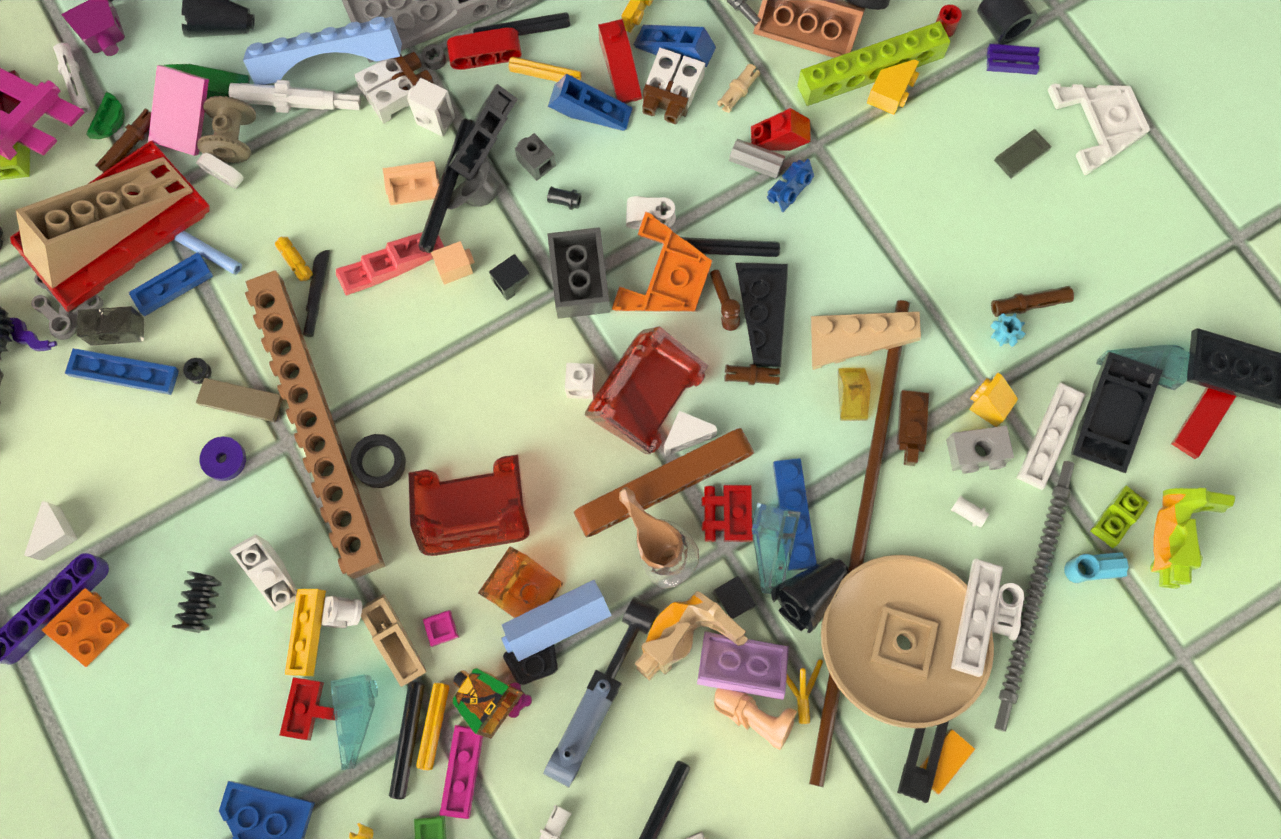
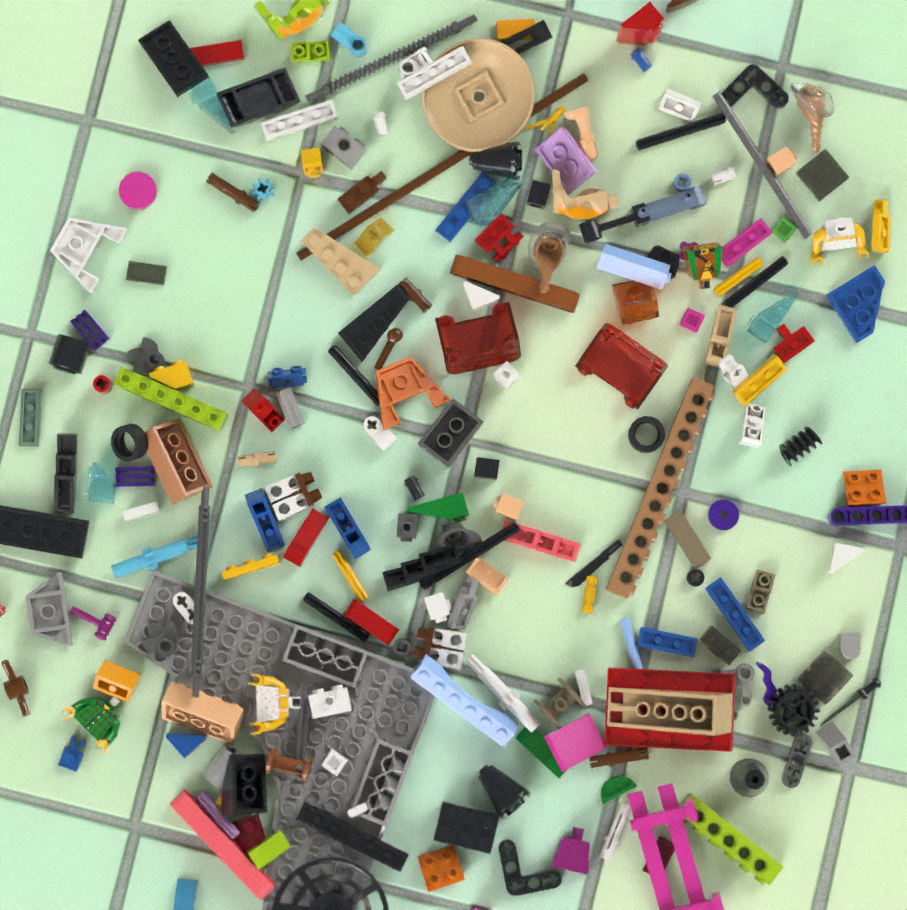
camera: 140 degrees left, 10 degrees up
none -> dark pink tile [119,172,157,210]
none -> dark grey plate [128,337,165,375]
none -> green slope [407,492,469,522]
none -> light grey hinge [446,577,479,630]
none -> medium blue bush [673,174,691,192]
none -> dark tan slope [745,570,775,614]

